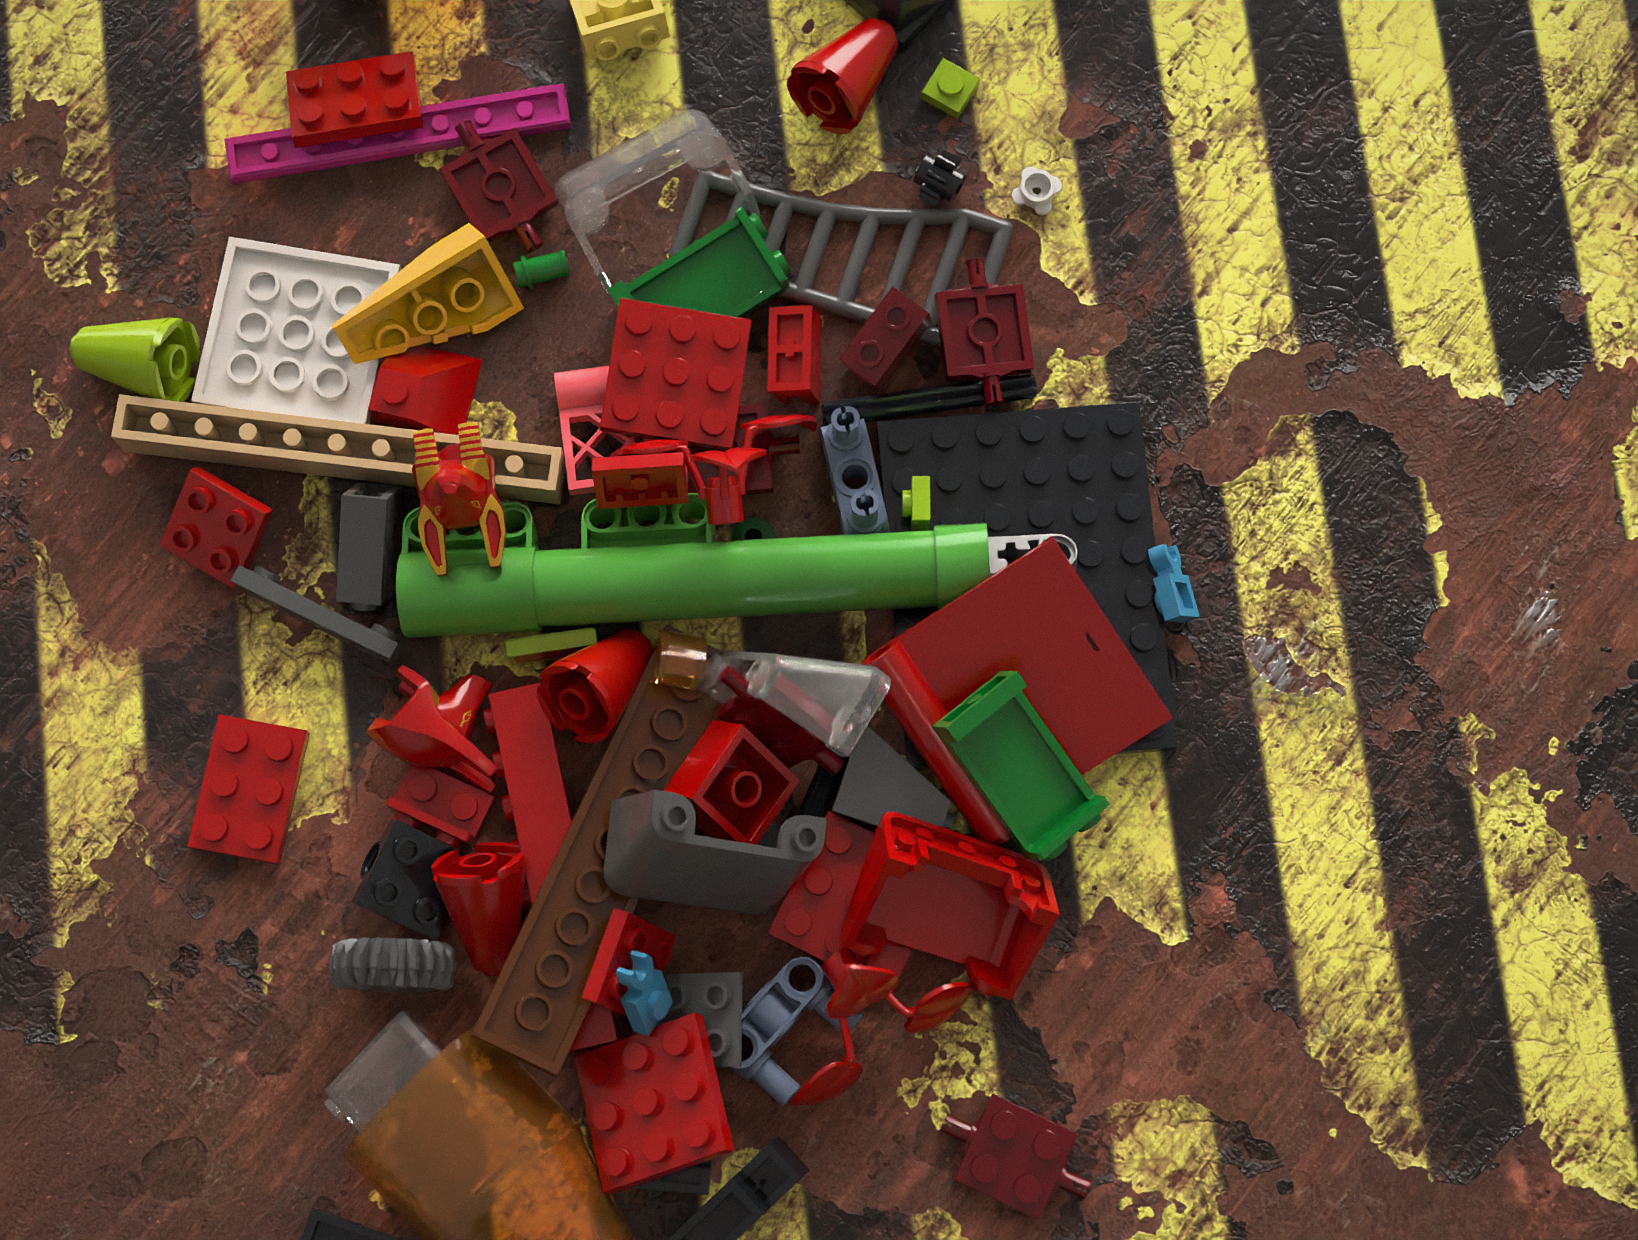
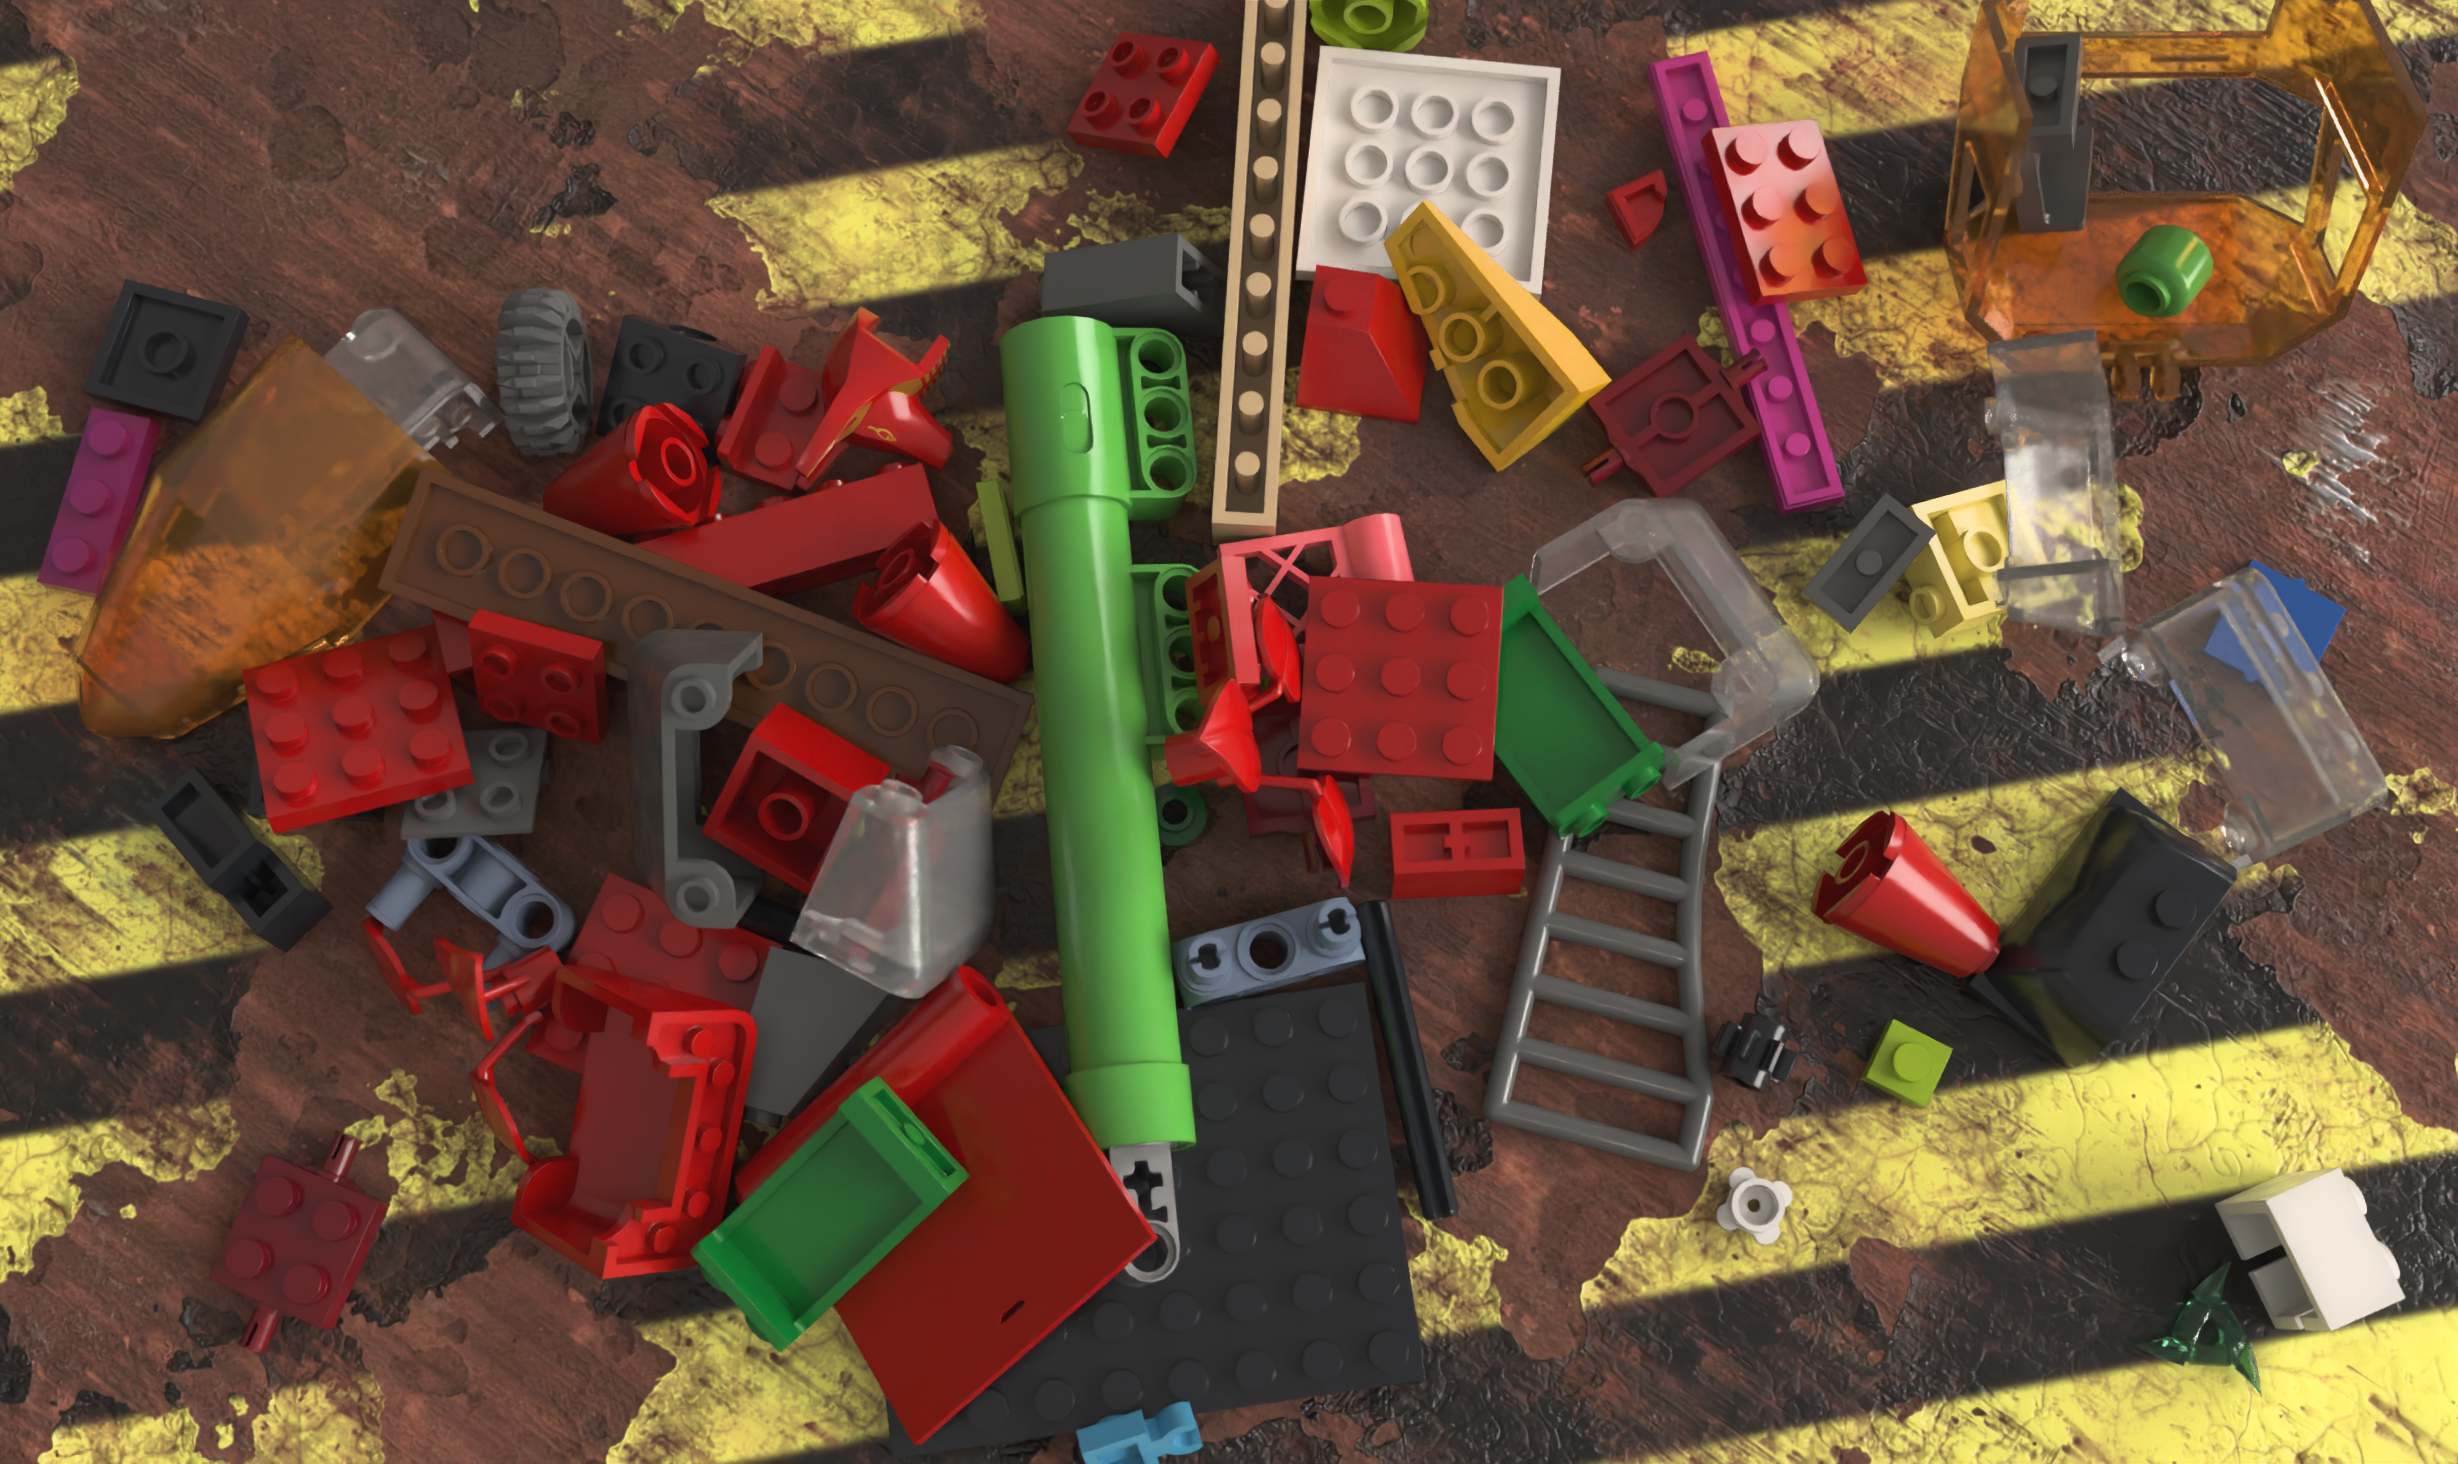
camera: 90 degrees right, 0 degrees up
red plate [187,714,310,865] -> none
dark grey plate [231,565,405,668] -> none
red piece [412,422,507,576] -> none
green pin [513,250,570,290] -> none
dark azure plate [616,950,673,1036] -> none
clear orange brick [650,629,707,690] -> none
dark red panel [839,286,932,392] -> none
lime plate [902,476,930,531] -> none
dark red plate [934,257,1034,406] -> none
none -> red tile [1604,169,1667,252]
none -> dark grey panel [1798,493,1937,634]

